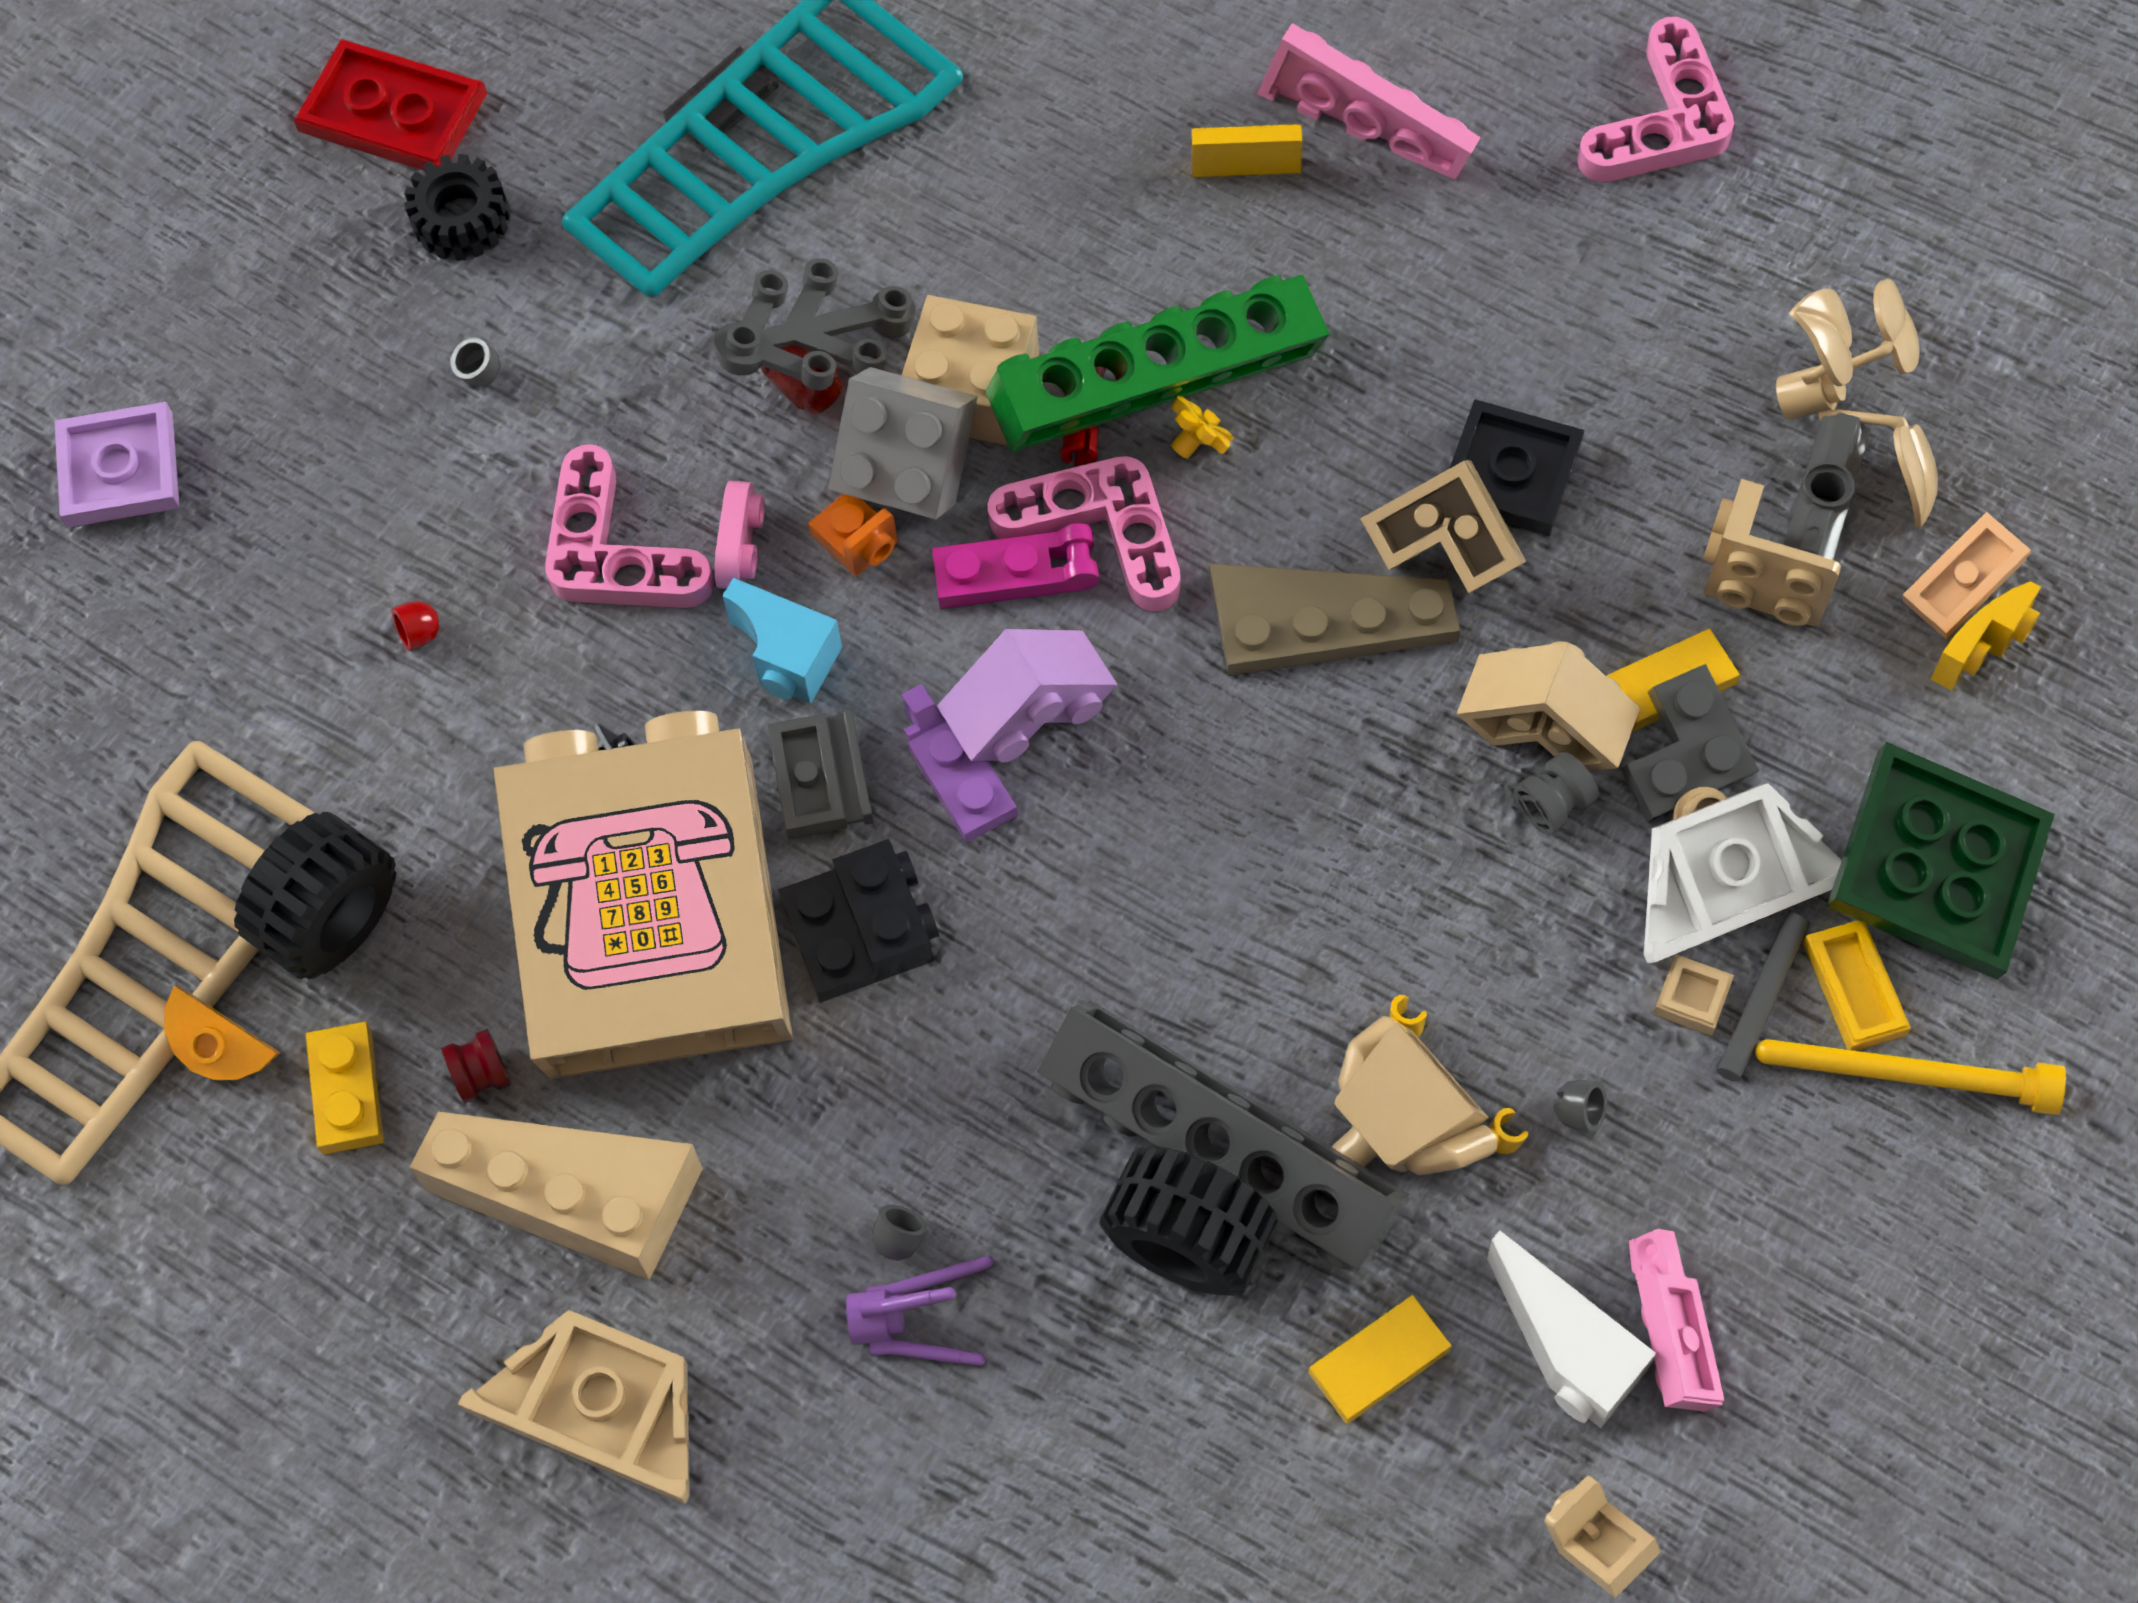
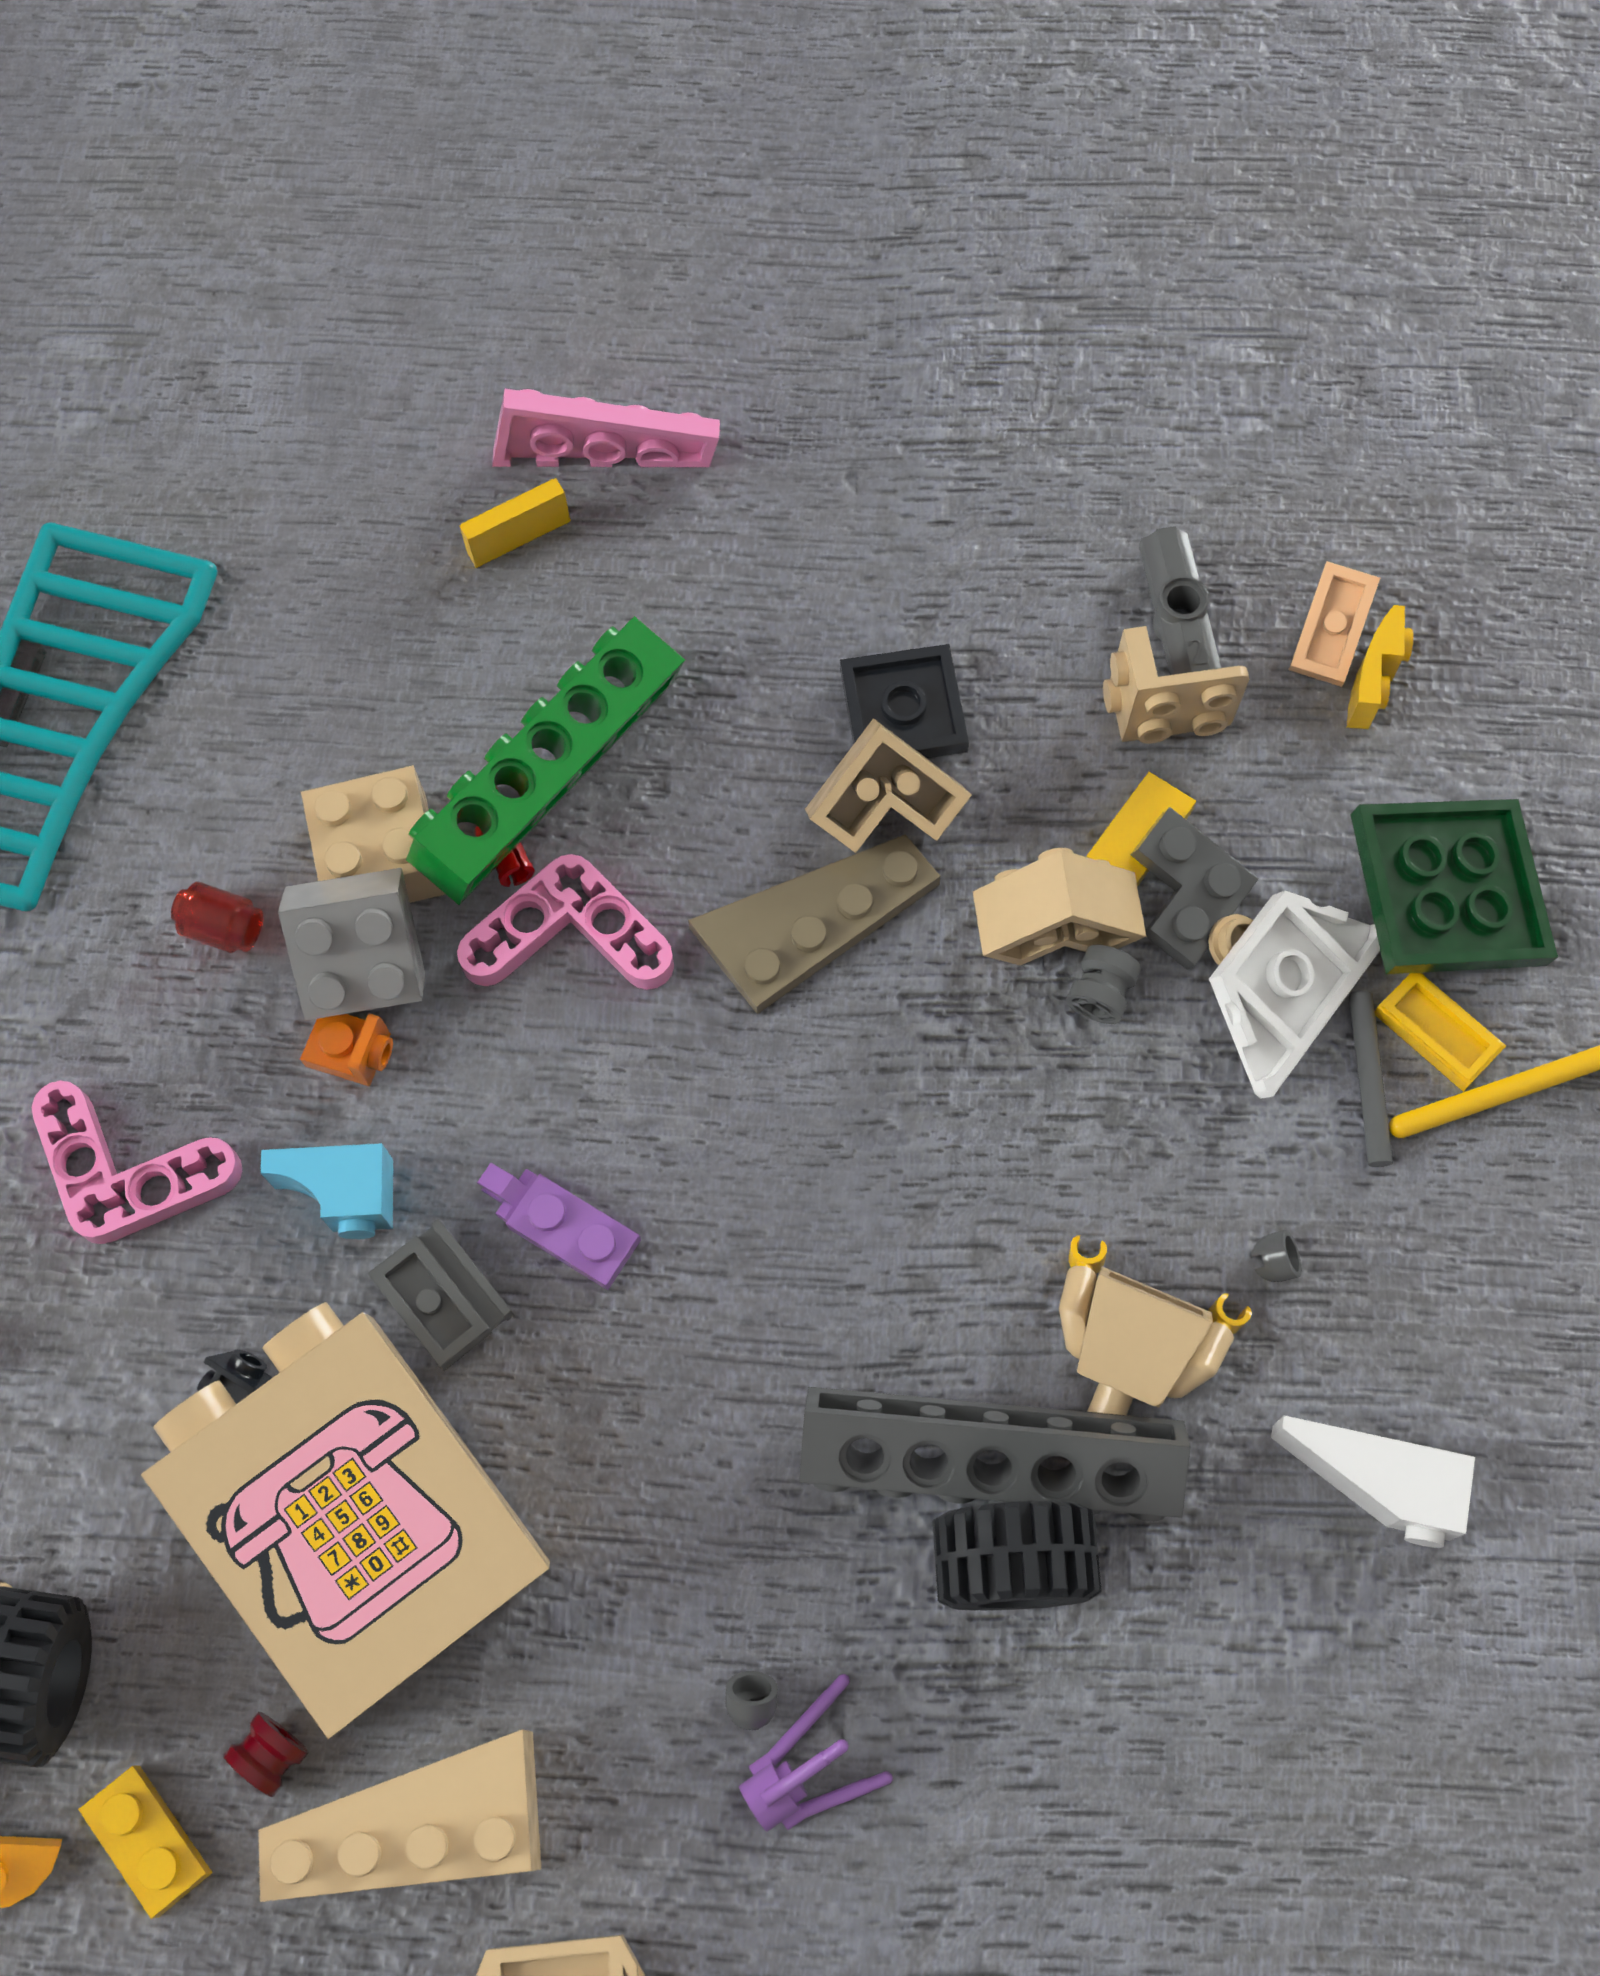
camera: 30 degrees left, 5 degrees up
dark grey plant [713,258,916,390] -> none
bright pink plate [715,481,765,589] -> none
black plate [778,839,939,1003] -> none
dark pink plate [932,523,1100,609] -> none
lavender brick [937,629,1118,763] -> none
yellow plant [1170,396,1233,459] -> none
yellow tile [1308,1295,1452,1425] -> none
tan bracket [1545,1476,1661,1598] -> none
bright pink beam [1577,17,1734,182] -> none
bright pink hinge [1629,1229,1725,1411] -> none
tan tile [1653,954,1734,1036] -> none
tan plant [1776,279,1938,529] -> none

